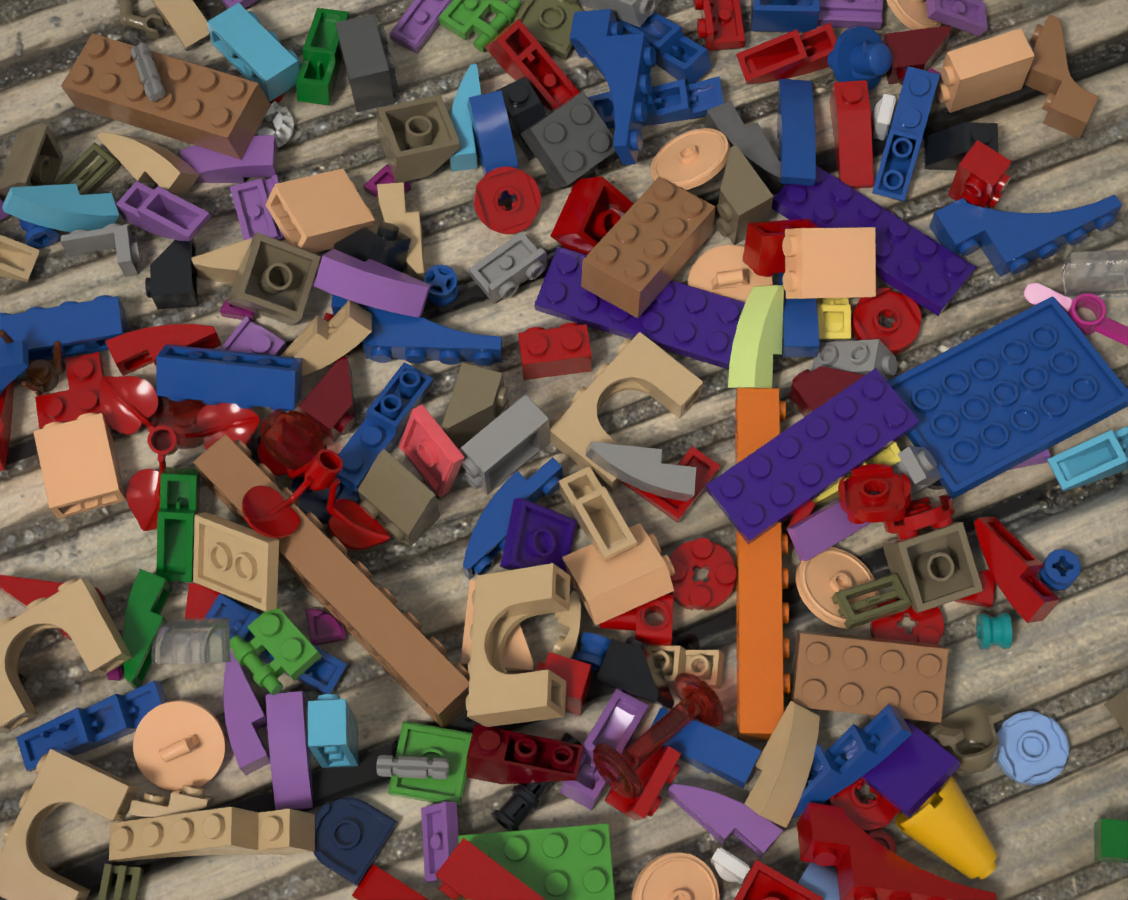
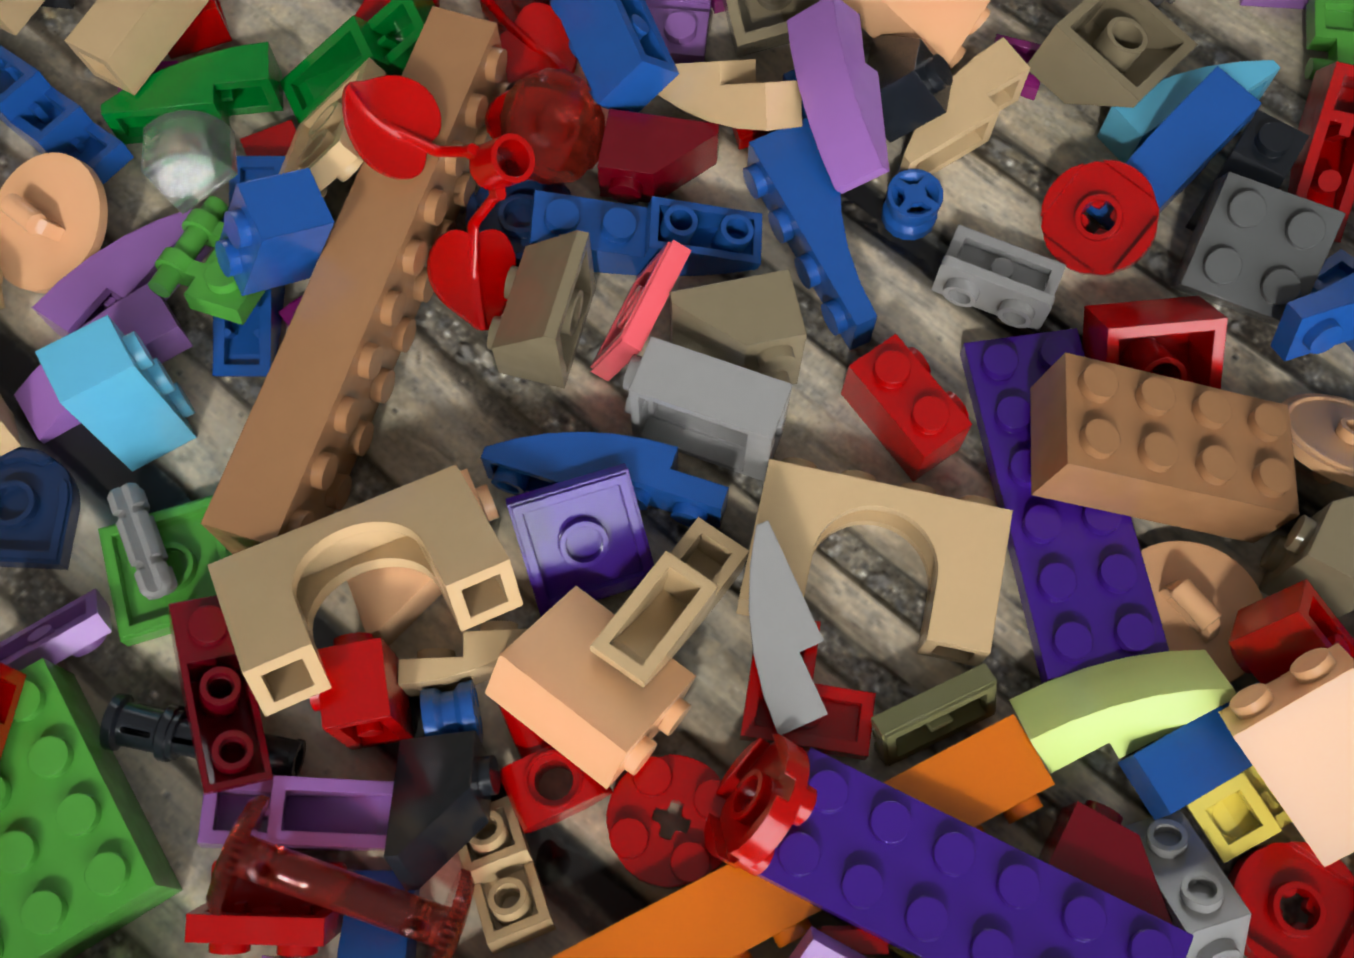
camera: 60 degrees right, 0 degrees up
none -> blue brick [215,168,335,296]
none -> red plate [705,734,817,876]
none -> olive tile [871,663,997,766]

